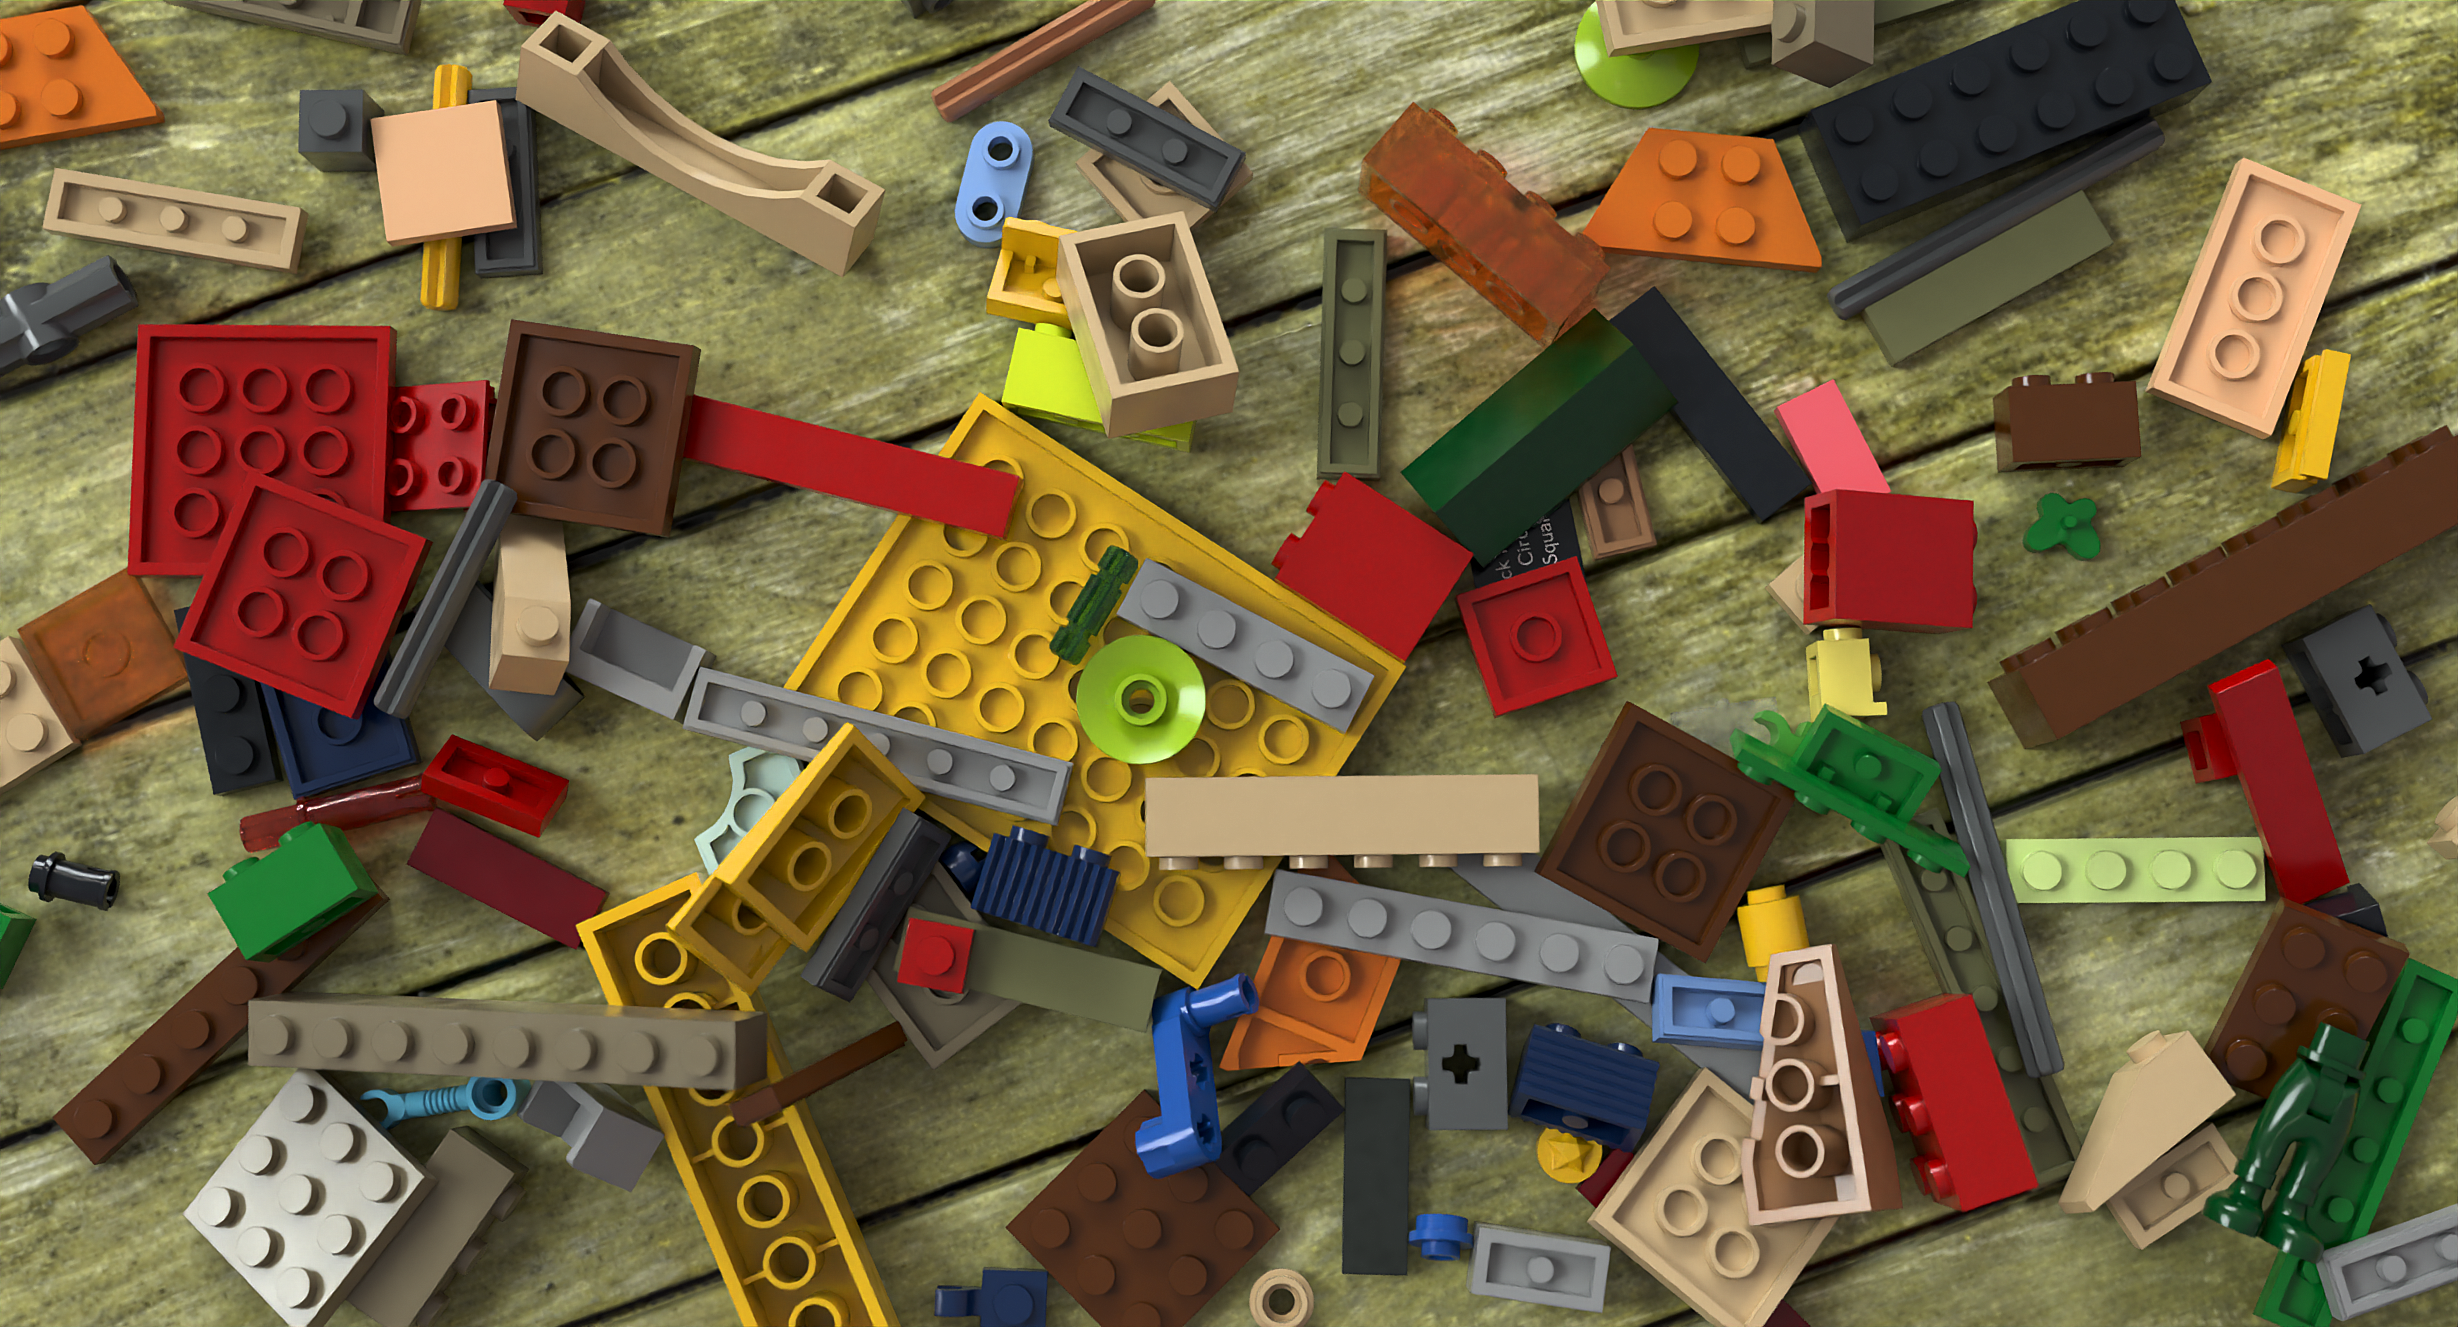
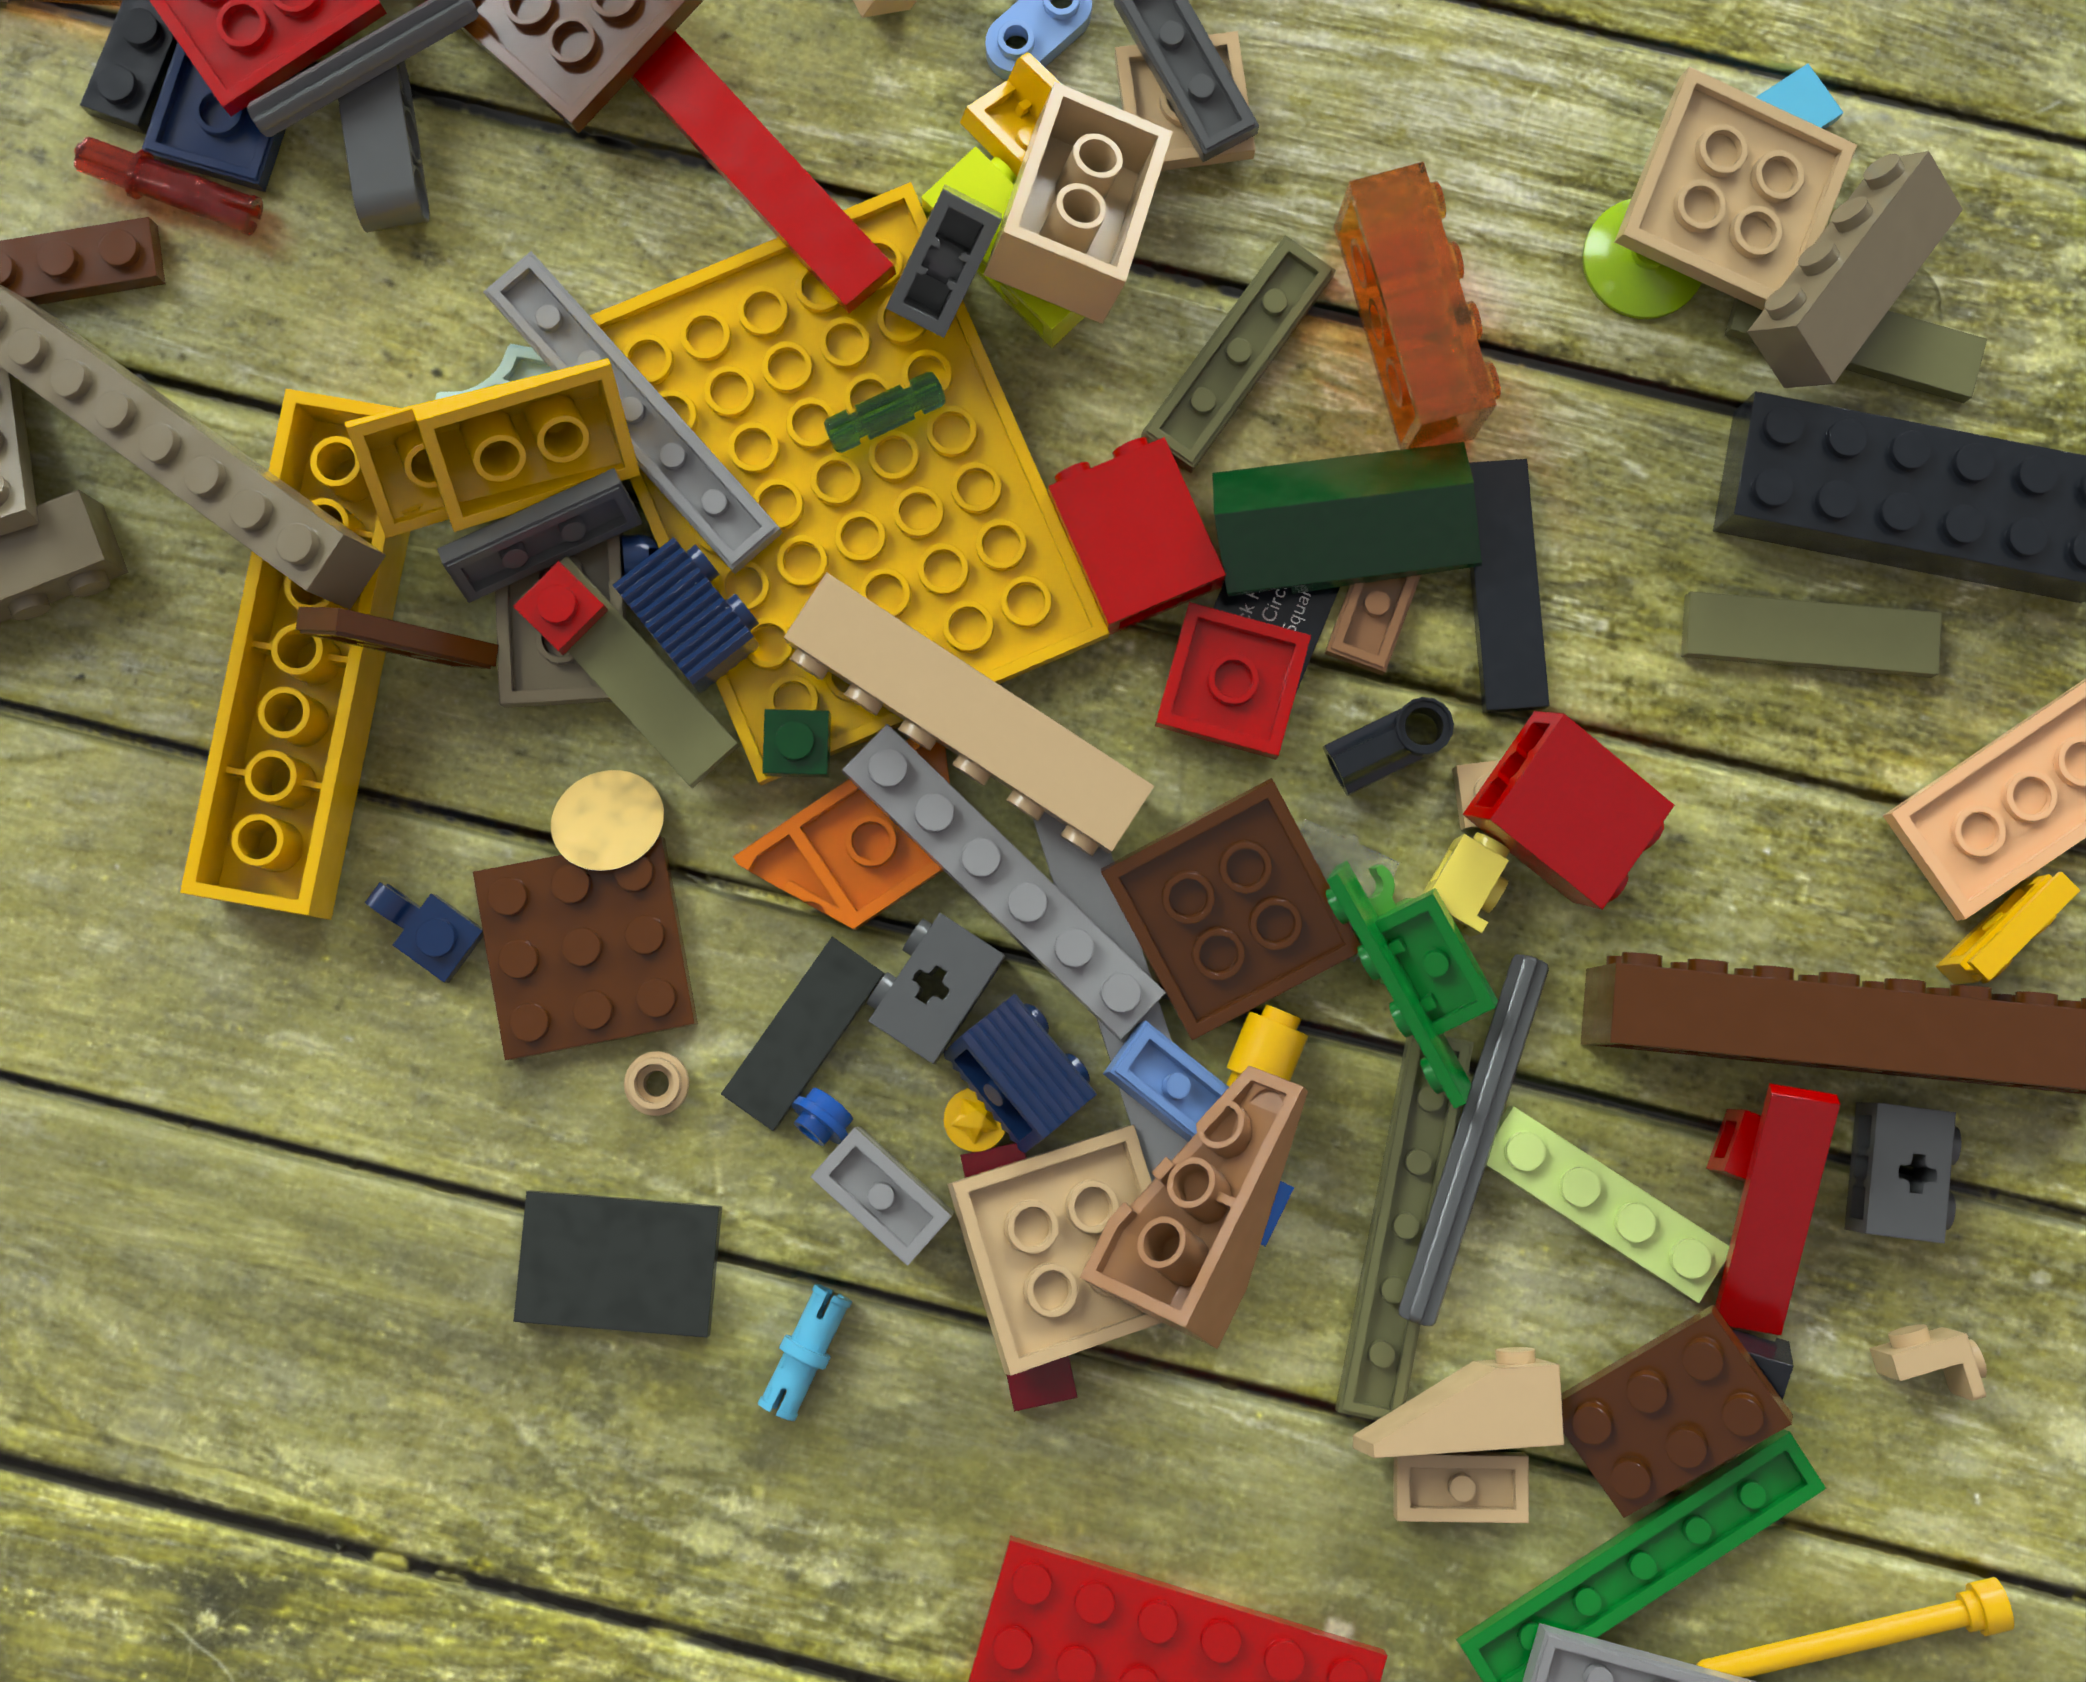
camera: 30 degrees right, 0 degrees up
green brick [207,821,379,963] -> none
medium azure brick [360,1077,531,1130] -> none
dark red tile [406,807,610,950] -> none
red plate [421,734,569,838] -> none
tan slope [489,514,571,695] -> none
light grey panel [517,1080,665,1192] -> none
light grey panel [565,598,717,724] -> none
lime dish [1076,635,1206,765] -> none
light grey plate [1117,557,1375,735] -> none
blue beam [1135,972,1259,1179] -> none
black plate [1214,1061,1345,1197] -> none
orange wing [1577,127,1822,273] -> none
coral tile [1774,379,1891,494] -> none
dark grey axle [1827,116,2165,320] -> none
red brick [1869,993,2039,1212] -> none
reddish brown brick [1993,372,2142,472] -> none
green piece [2022,493,2100,561] -> none
dark green piece [2201,1022,2370,1264] -> none
none -> pearl gold sticker [551,770,664,871]
none -> dark green plate [763,709,831,778]
none -> dark grey brick [886,184,1002,338]
none -> black piece [1323,697,1454,796]

